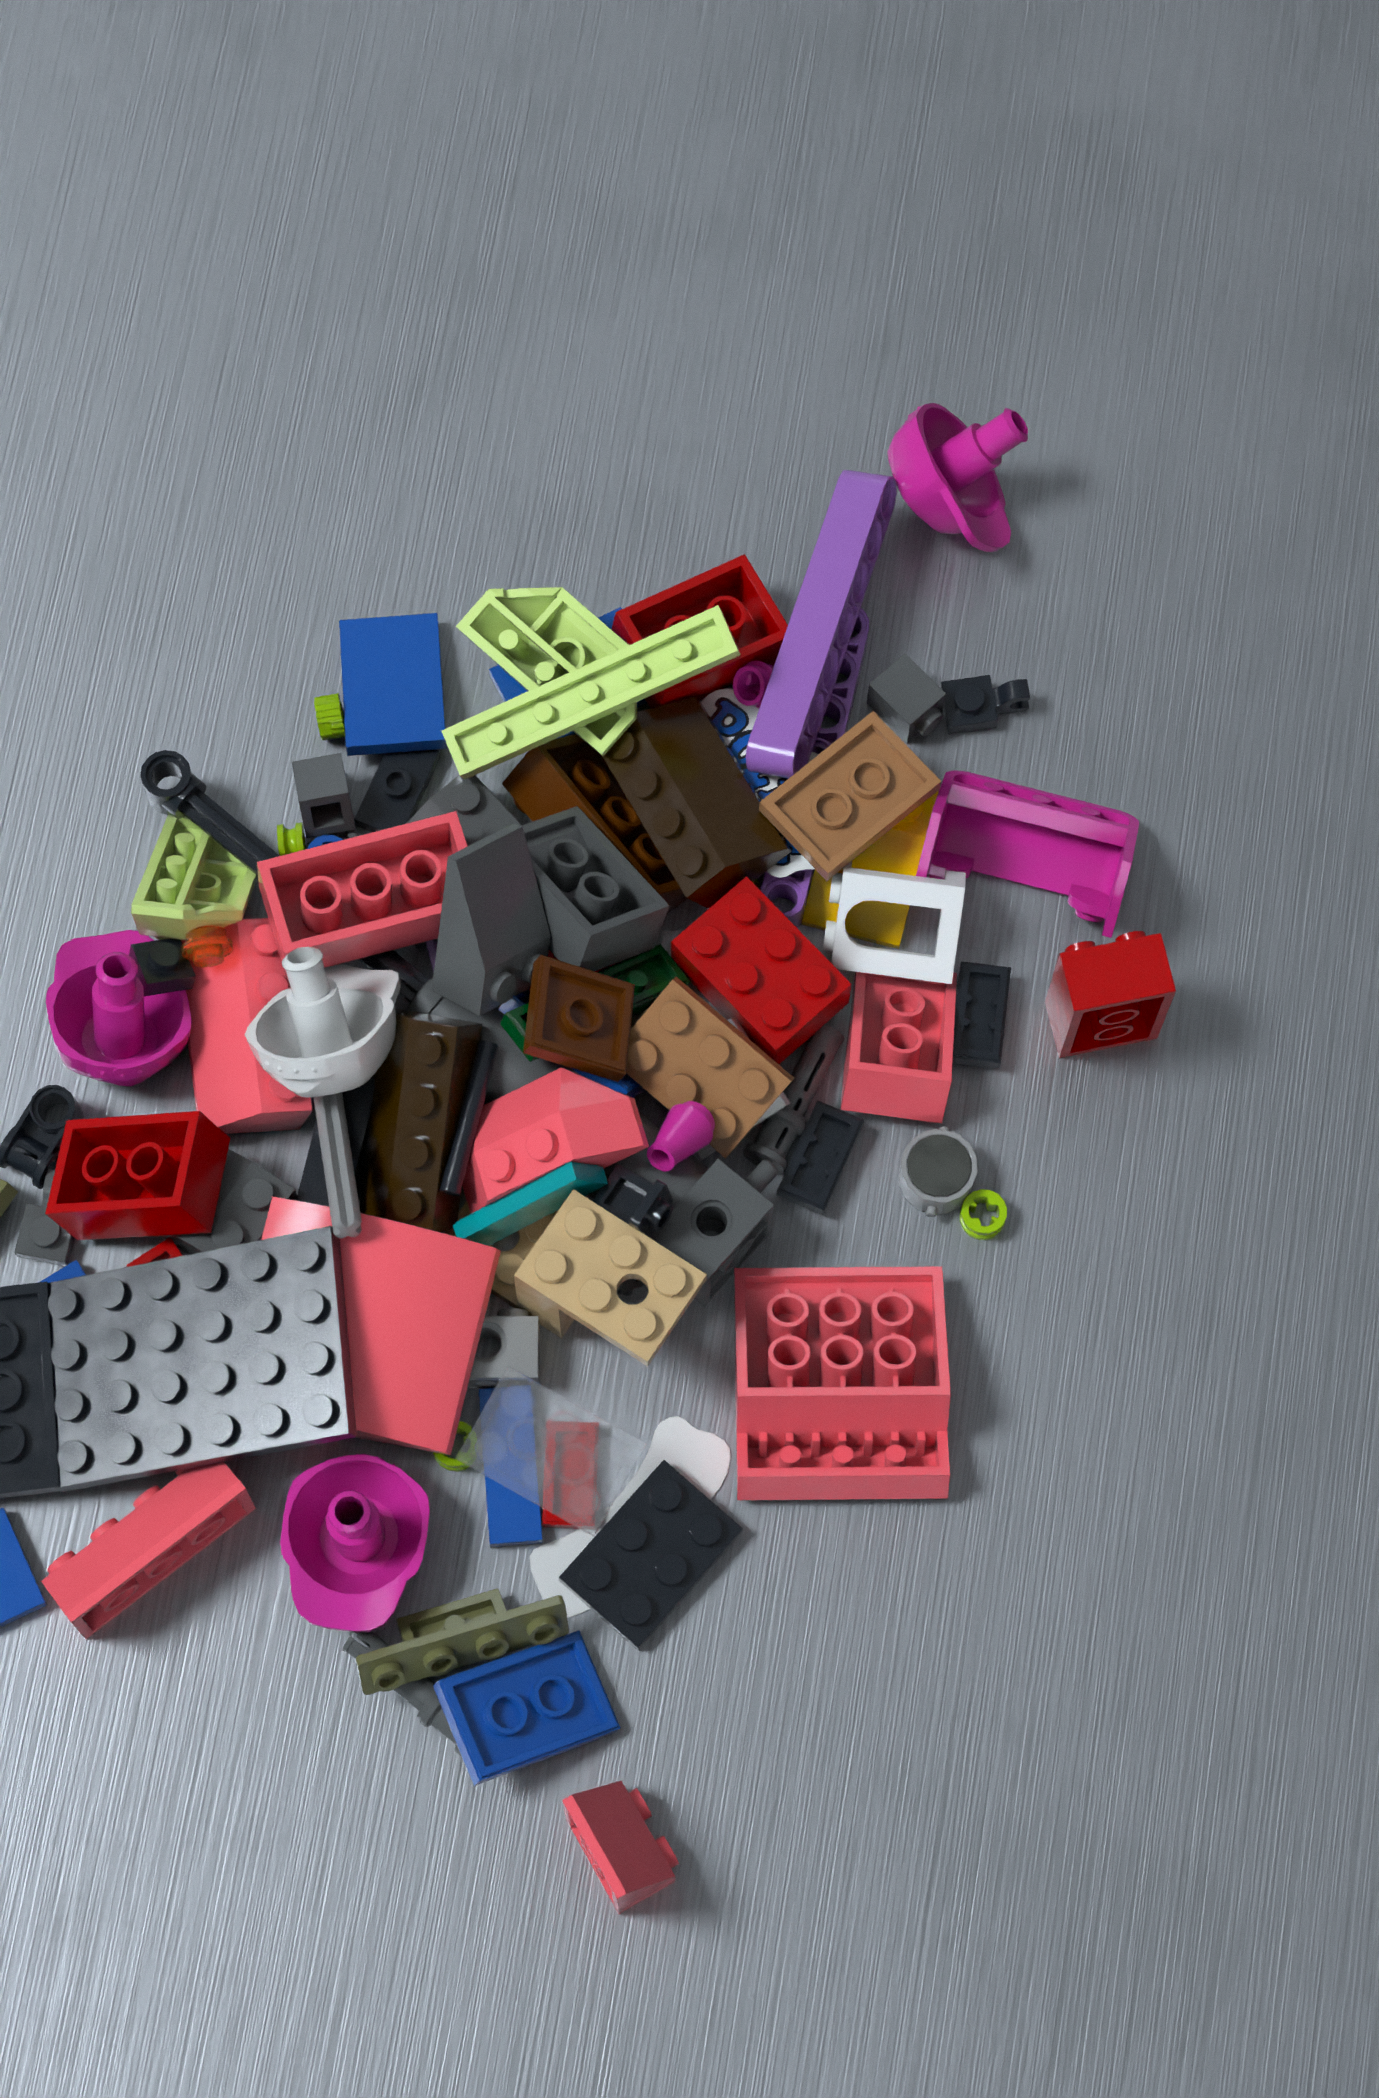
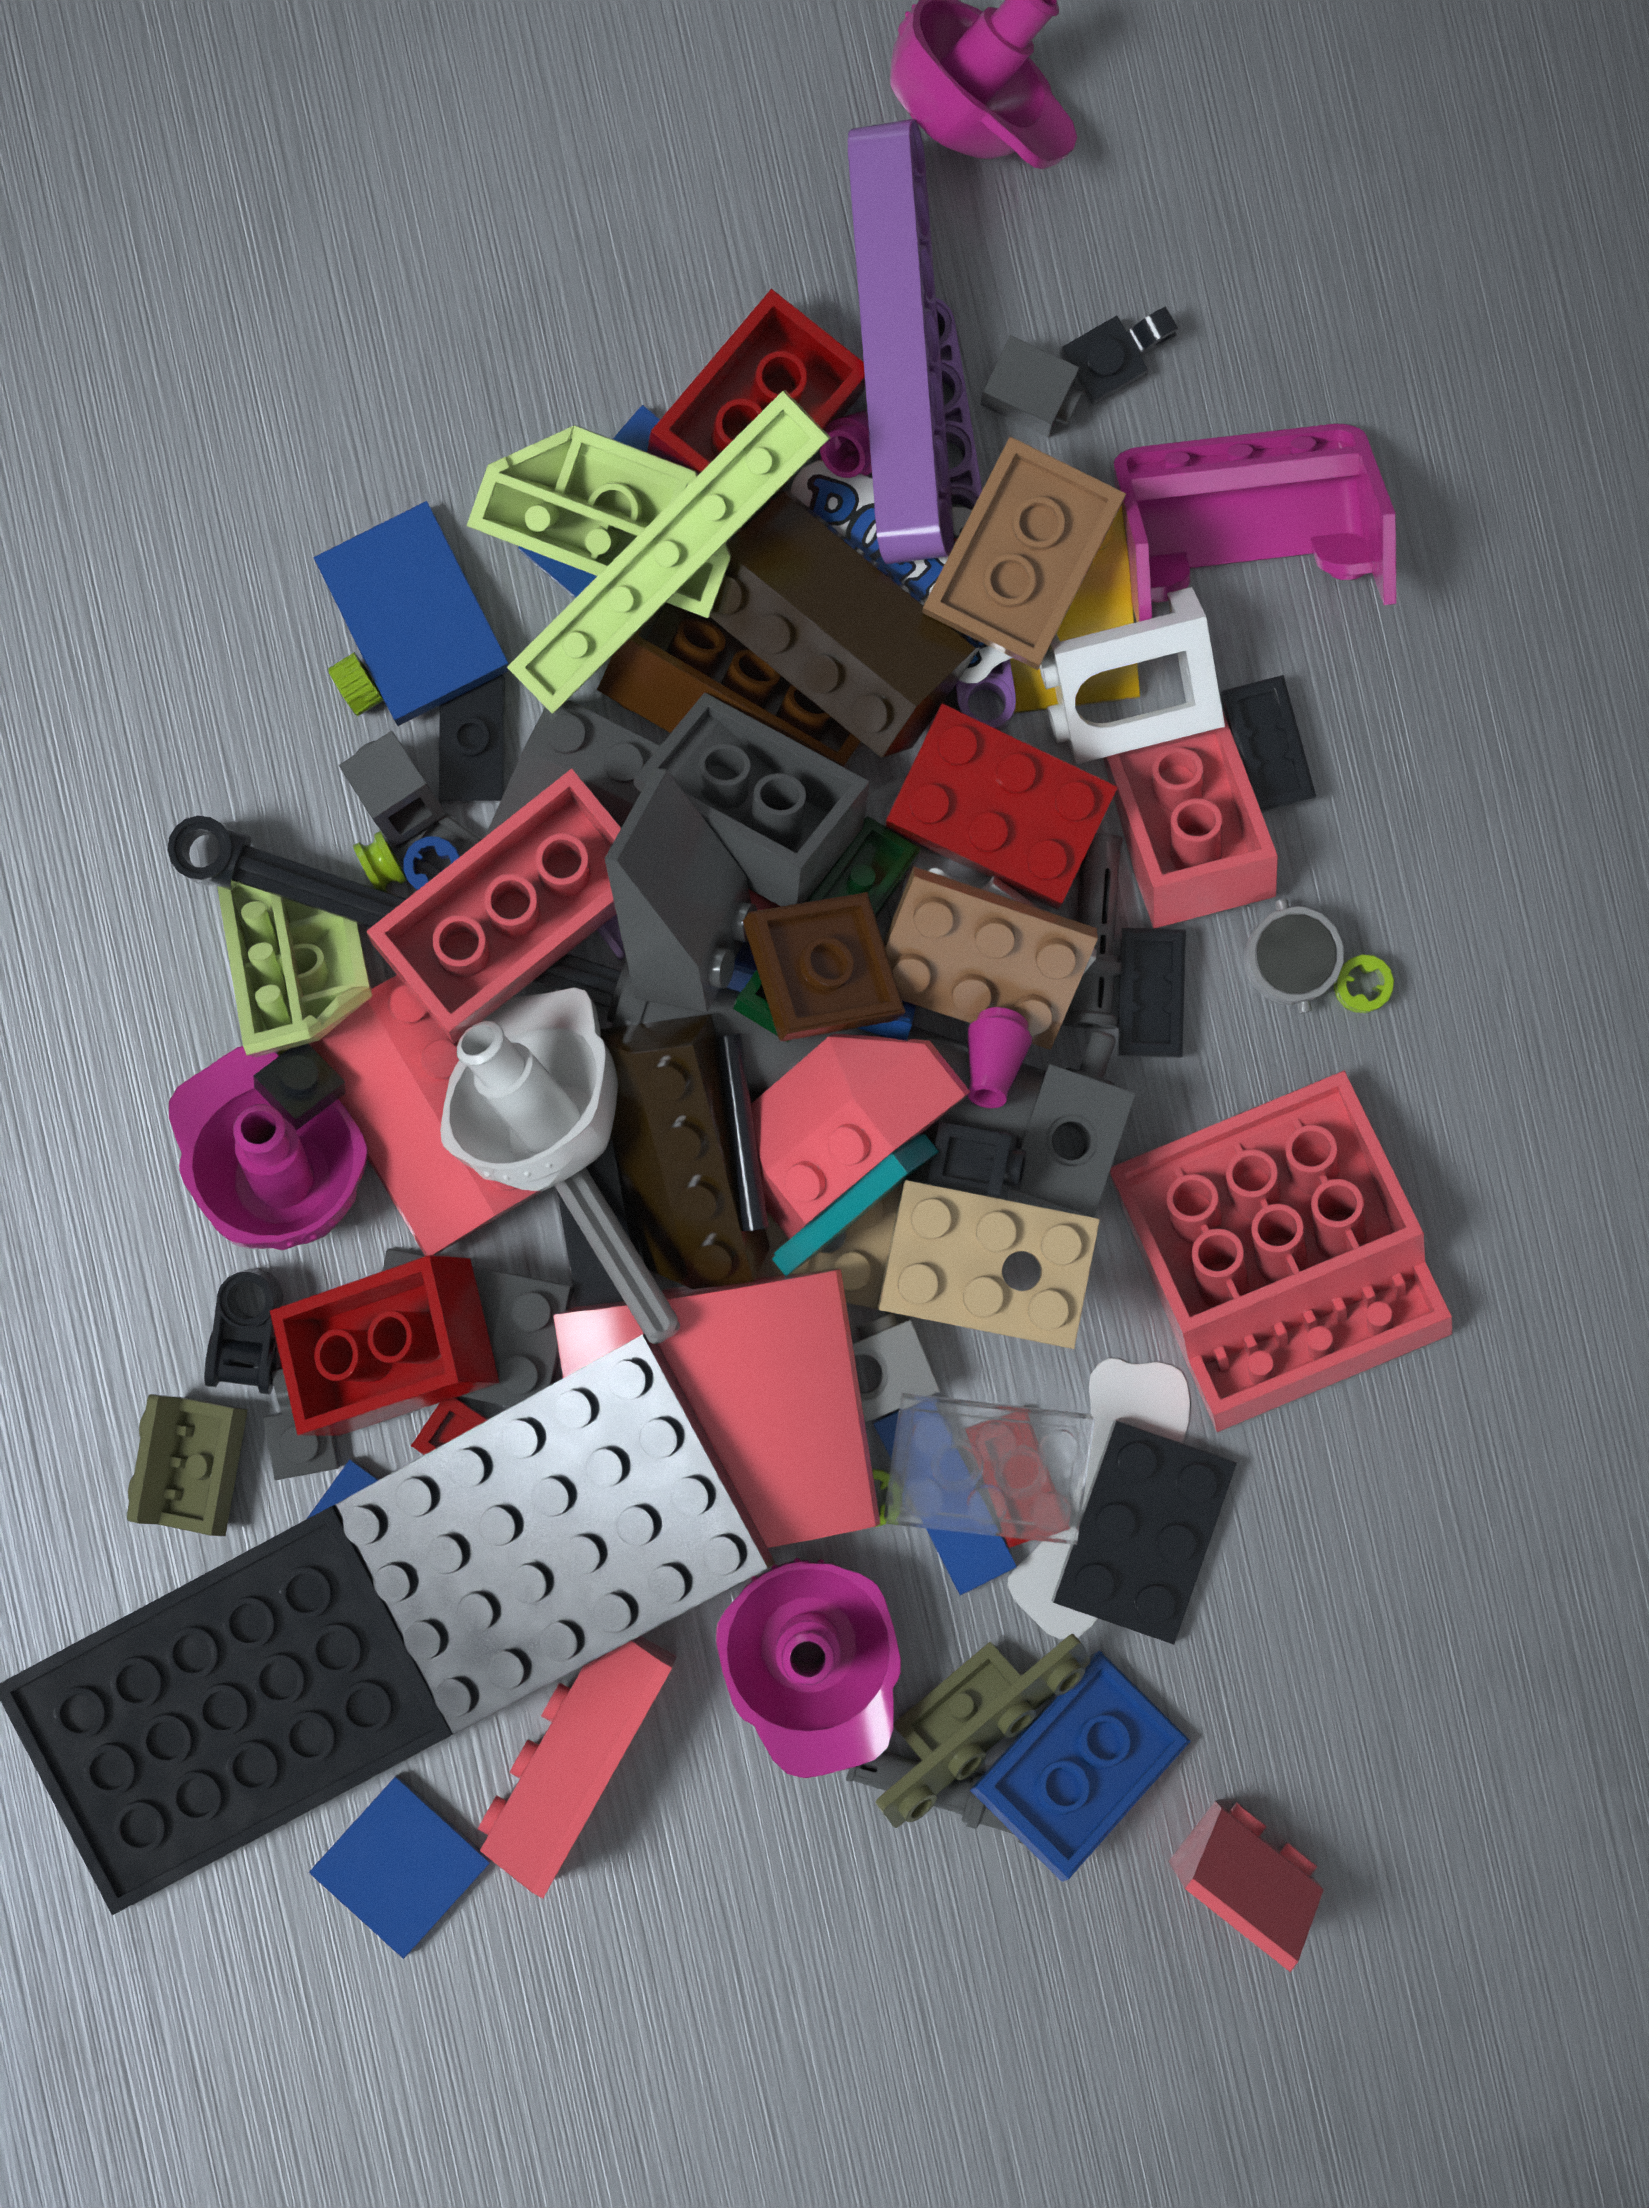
camera: 20 degrees left, 15 degrees up
clear orange plate [181,926,233,967] -> none
red brick [1045,931,1176,1058] -> none

